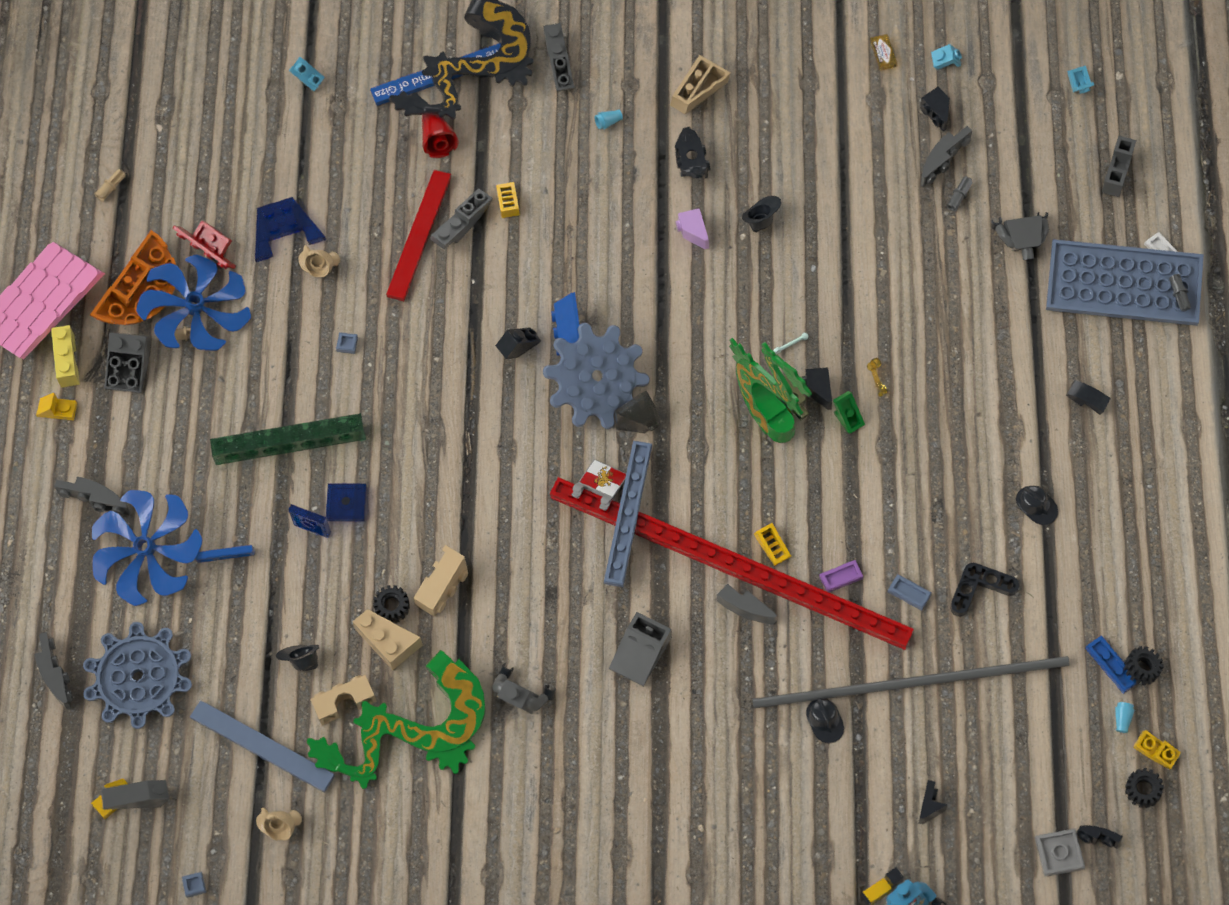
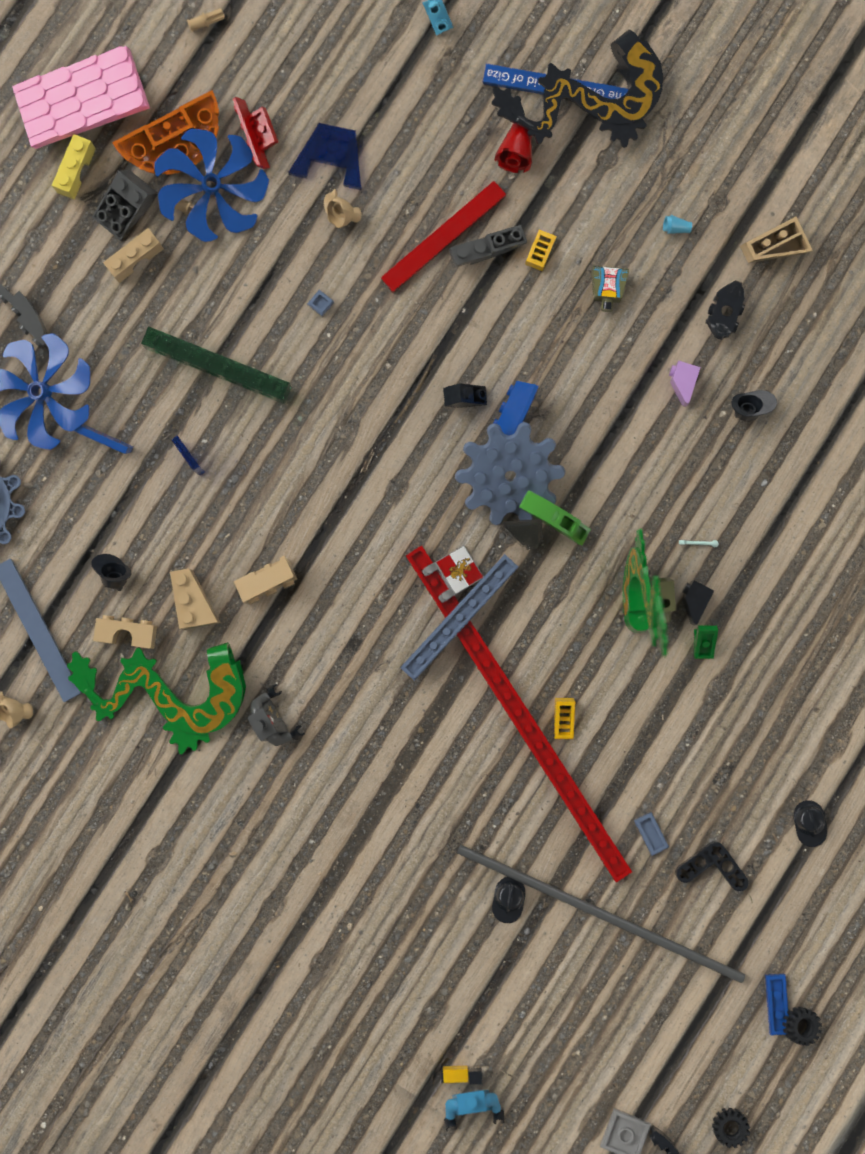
camera: 30 degrees right, 20 degrees up
yellow slope [36,393,77,421] -> none
clear blue tile [326,483,367,521] -> none
black tyre [373,585,410,623] -> none
dark grey slope [543,23,574,92] -> none
dark grey slope [609,612,672,687] -> none
dark grey slope [717,583,777,625] -> none
medium lavender tile [819,560,863,593] -> none
clear yellow piece [867,358,888,397] -> none
black slope [918,780,947,824] -> none
medium azure cone [1115,702,1135,733] -> none
yellow slope [1133,730,1181,769] -> none
none -> tan arch [103,228,164,283]
none -> bright green slope [519,490,591,546]
none -> torso [591,266,629,312]

